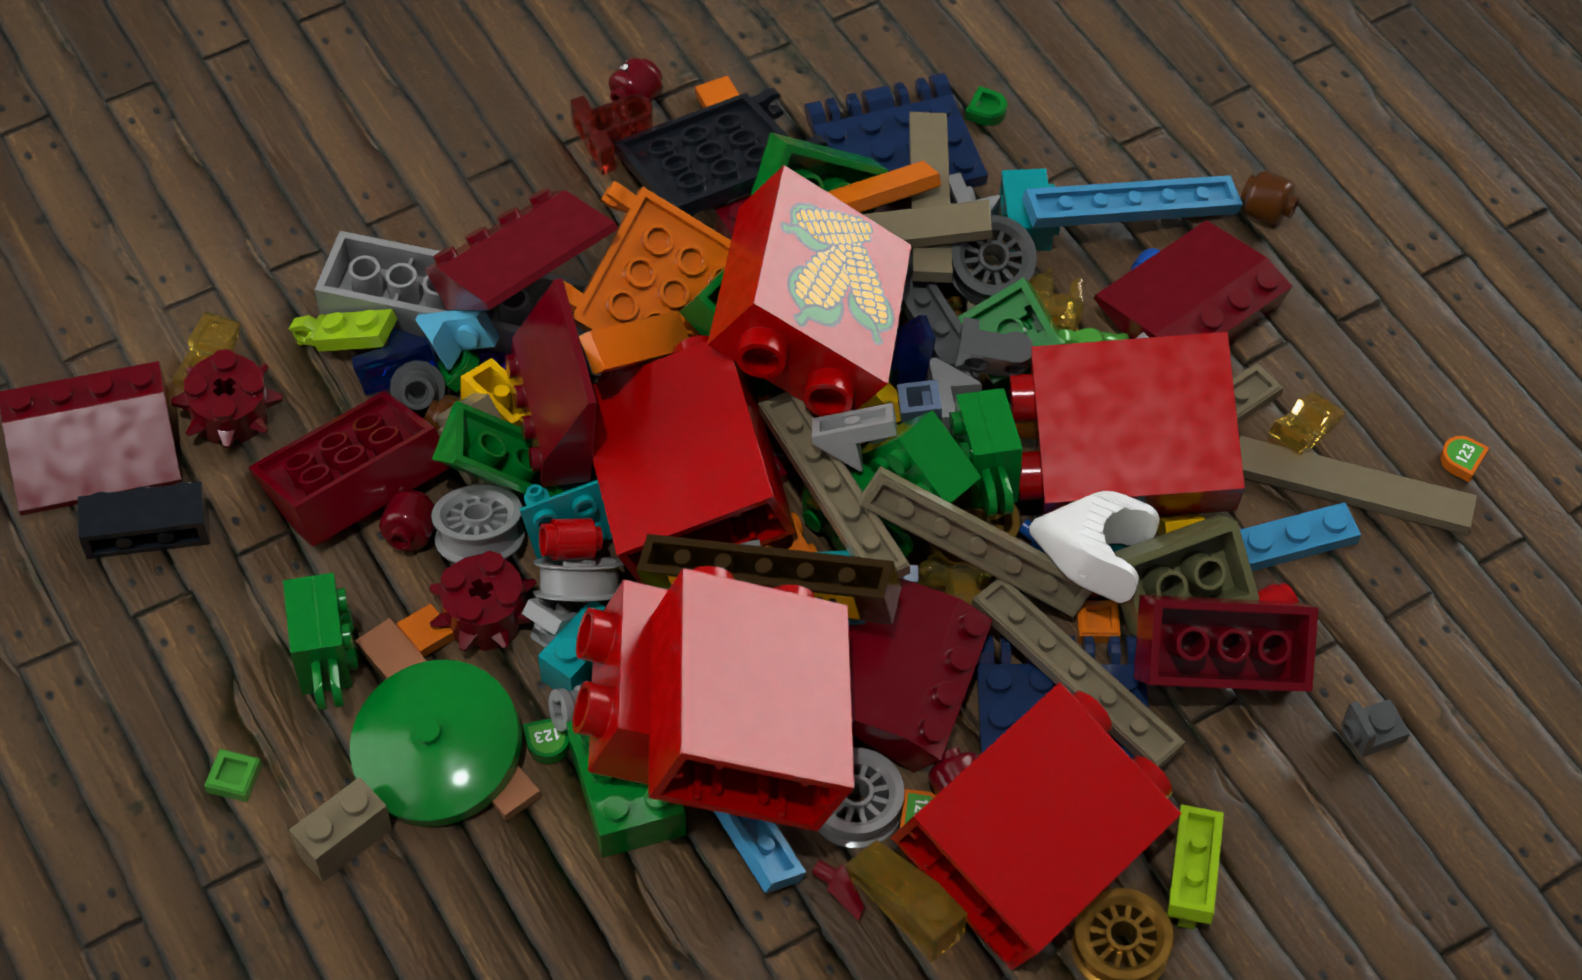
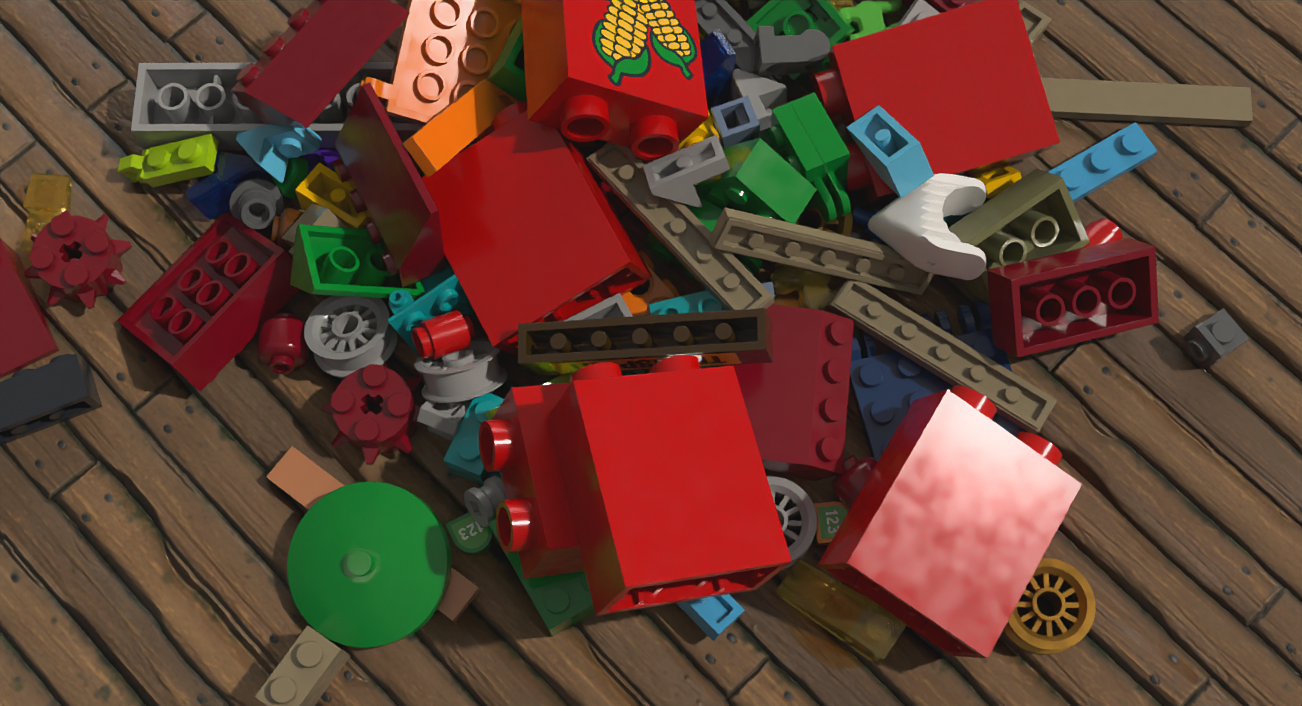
camera: 10 degrees left, 15 degrees up
bright green tile [204,749,262,802] -> none
green brick [283,572,359,711] -> none
orange tile [396,603,455,657] -> none
dark red bar [812,860,866,922] -> none
orange tile [1076,600,1121,643] -> none
lime hinge [1167,804,1224,929] -> none
clear yellow slope [1268,391,1346,455] -> none
tile [1440,436,1490,483] -> none
none -> medium azure slope [846,105,934,198]

